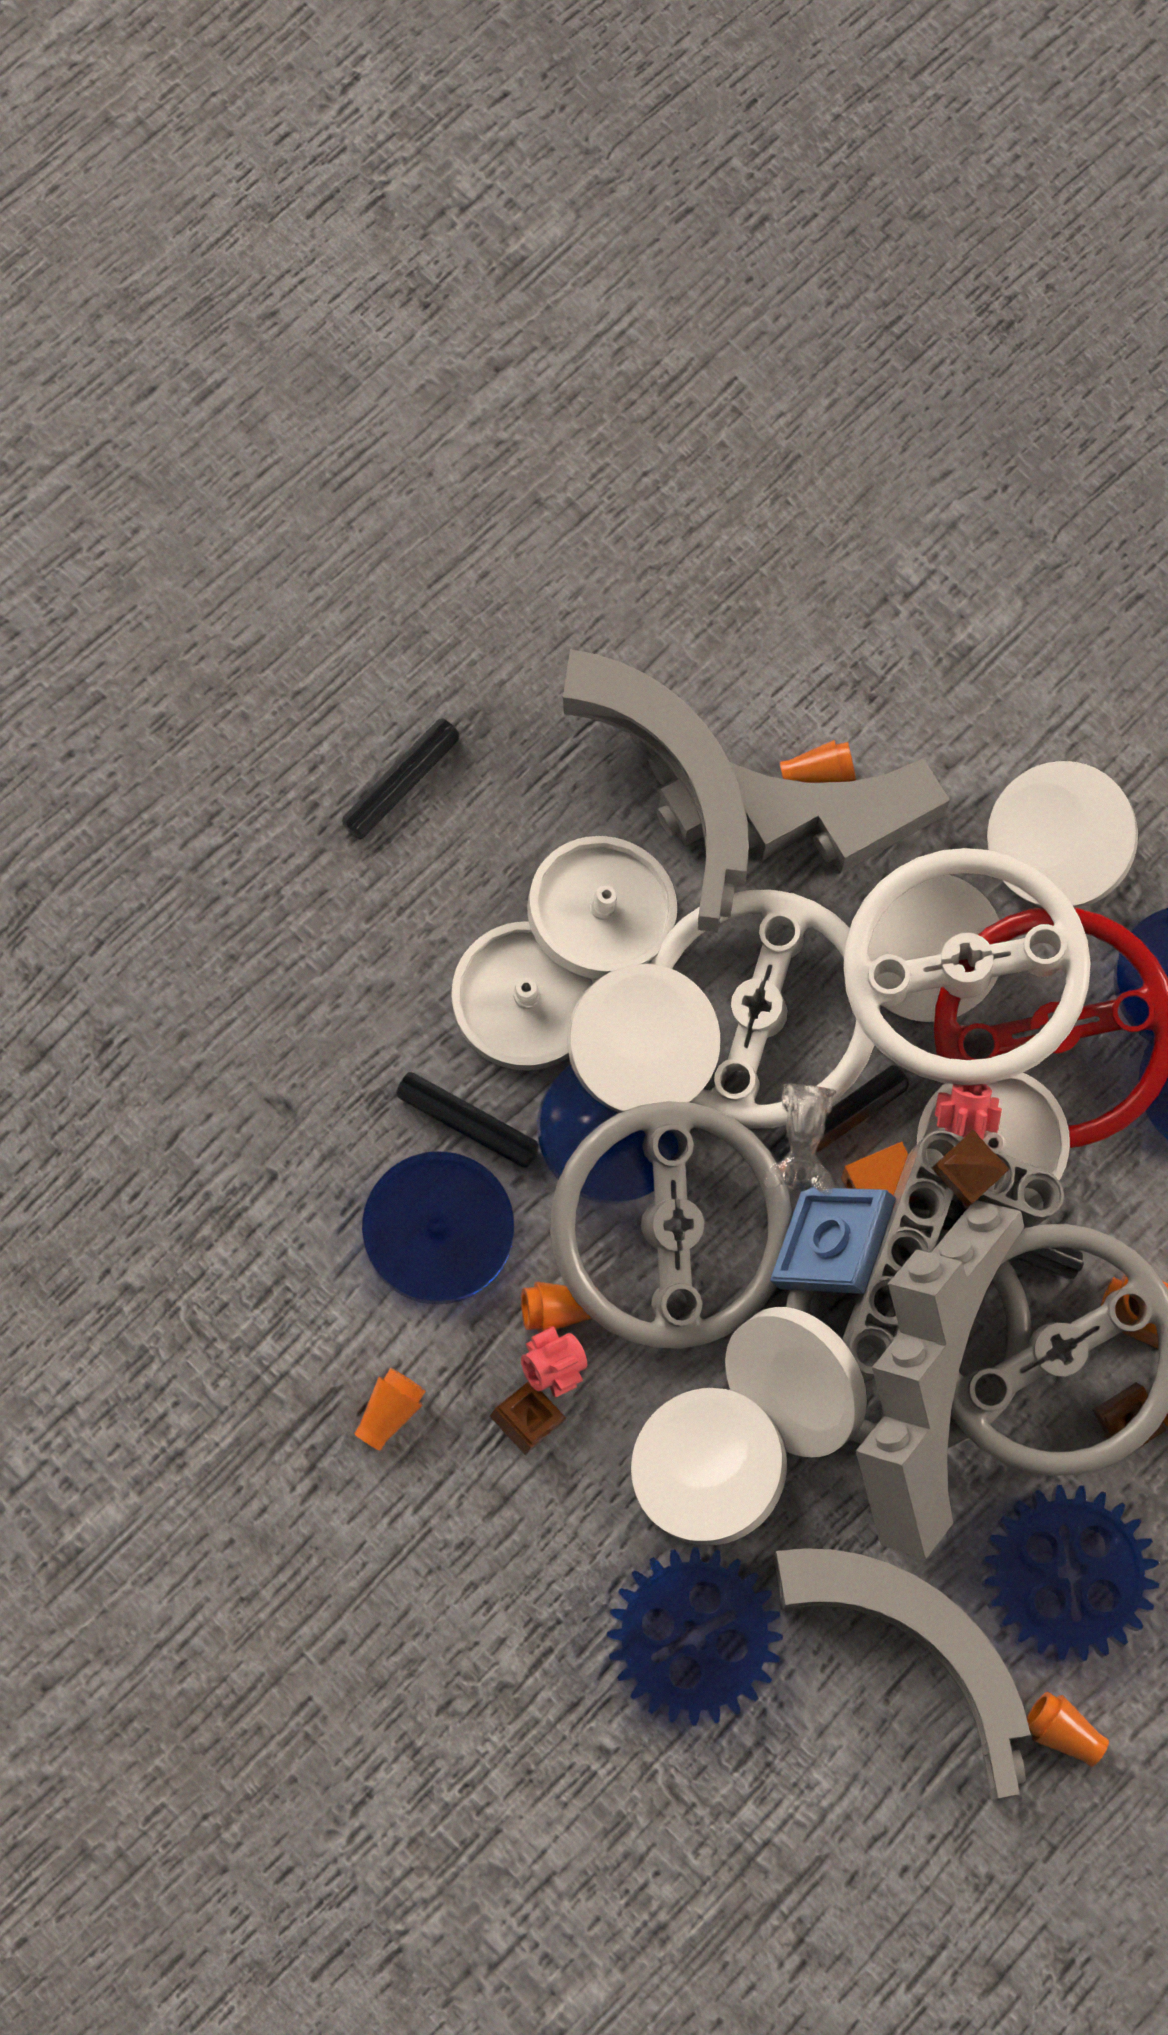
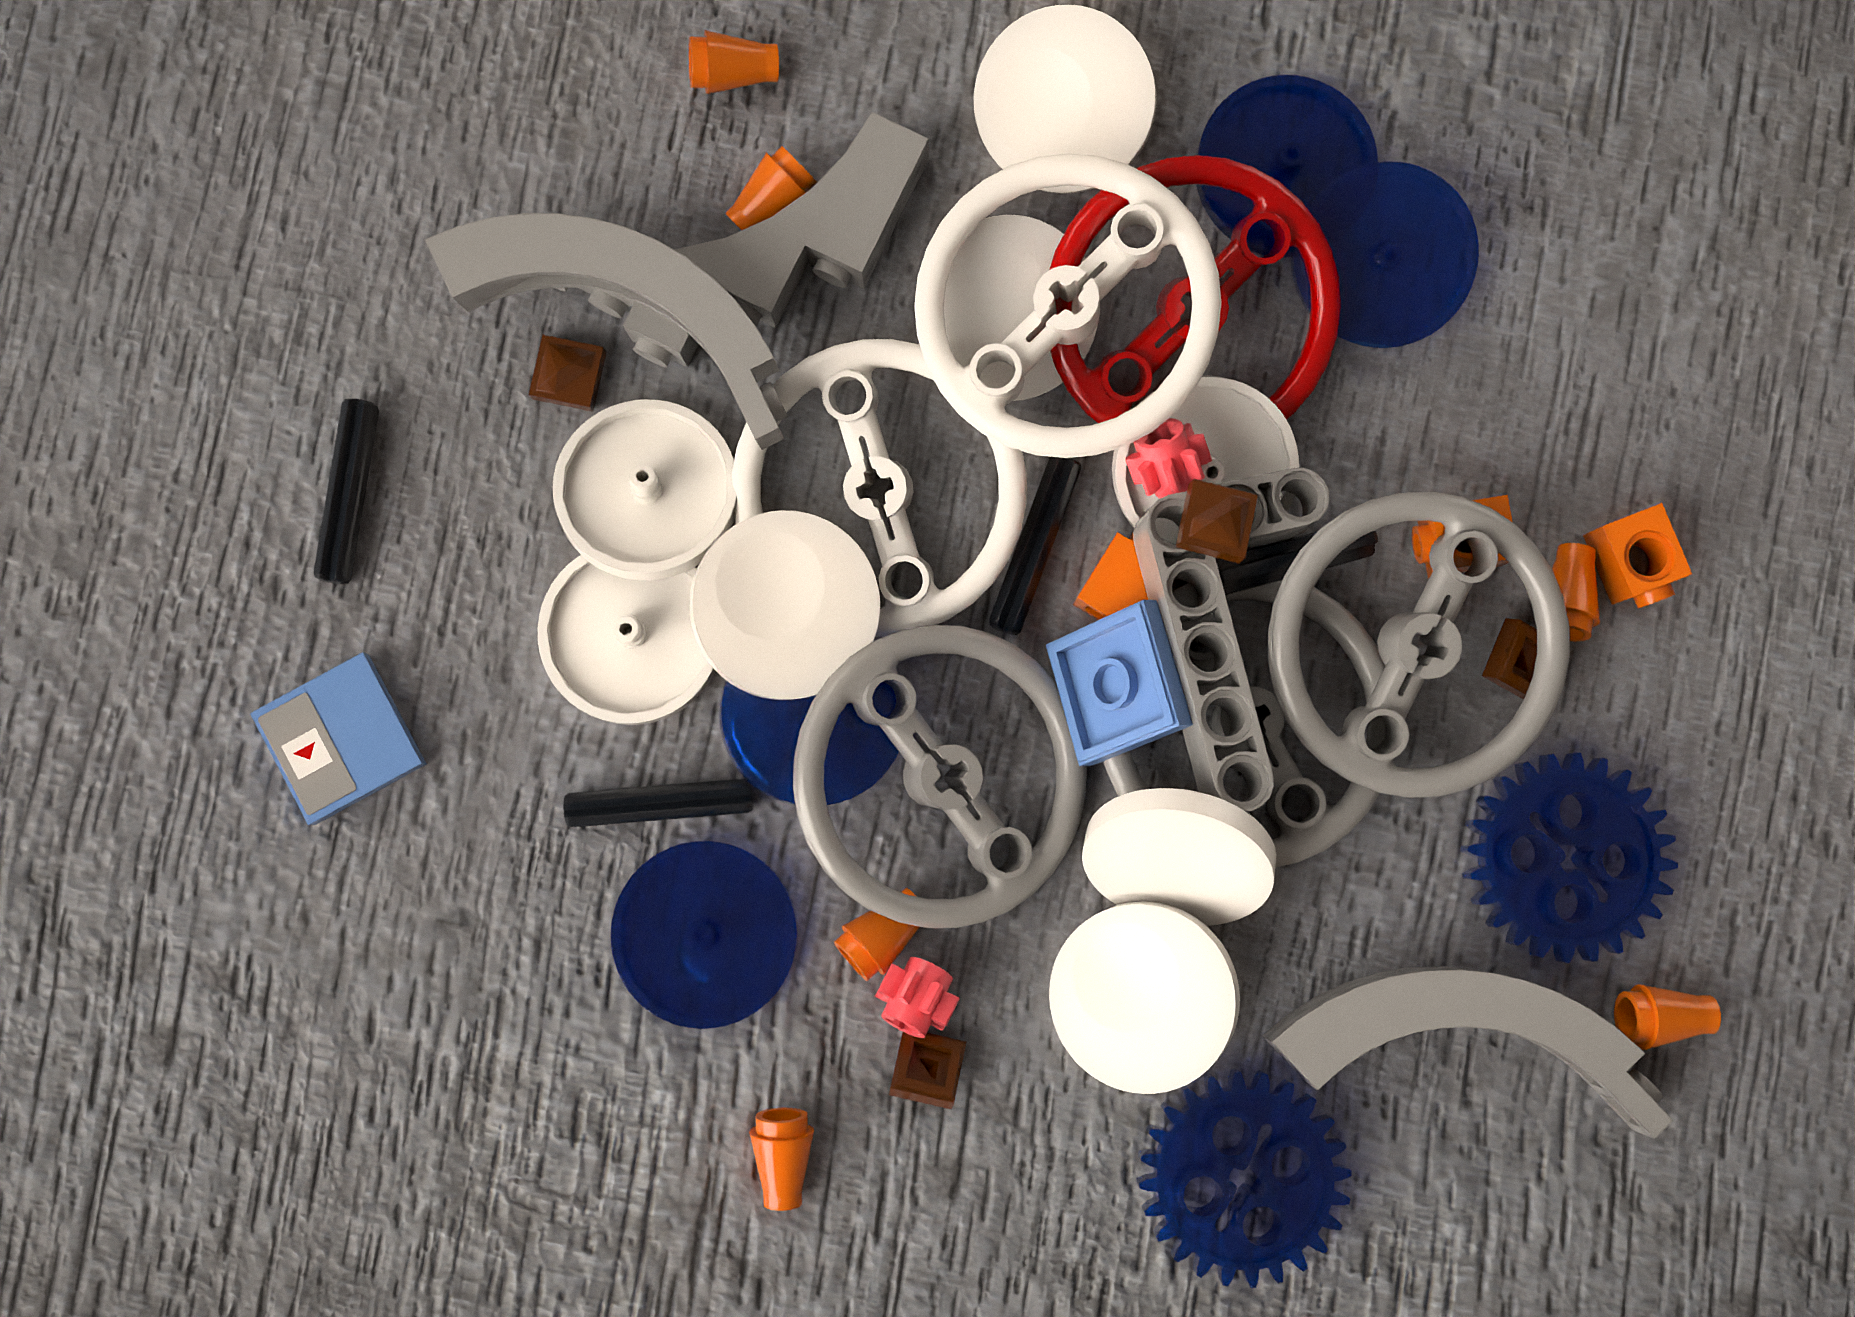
camera: 30 degrees left, 10 degrees up
clear animal [764,1084,836,1195] -> none
light grey arch [856,1200,1024,1559] -> none
none -> medium blue tile [250,652,427,825]
none -> reddish brown tile [528,334,607,412]
none -> orange cone [689,30,779,95]

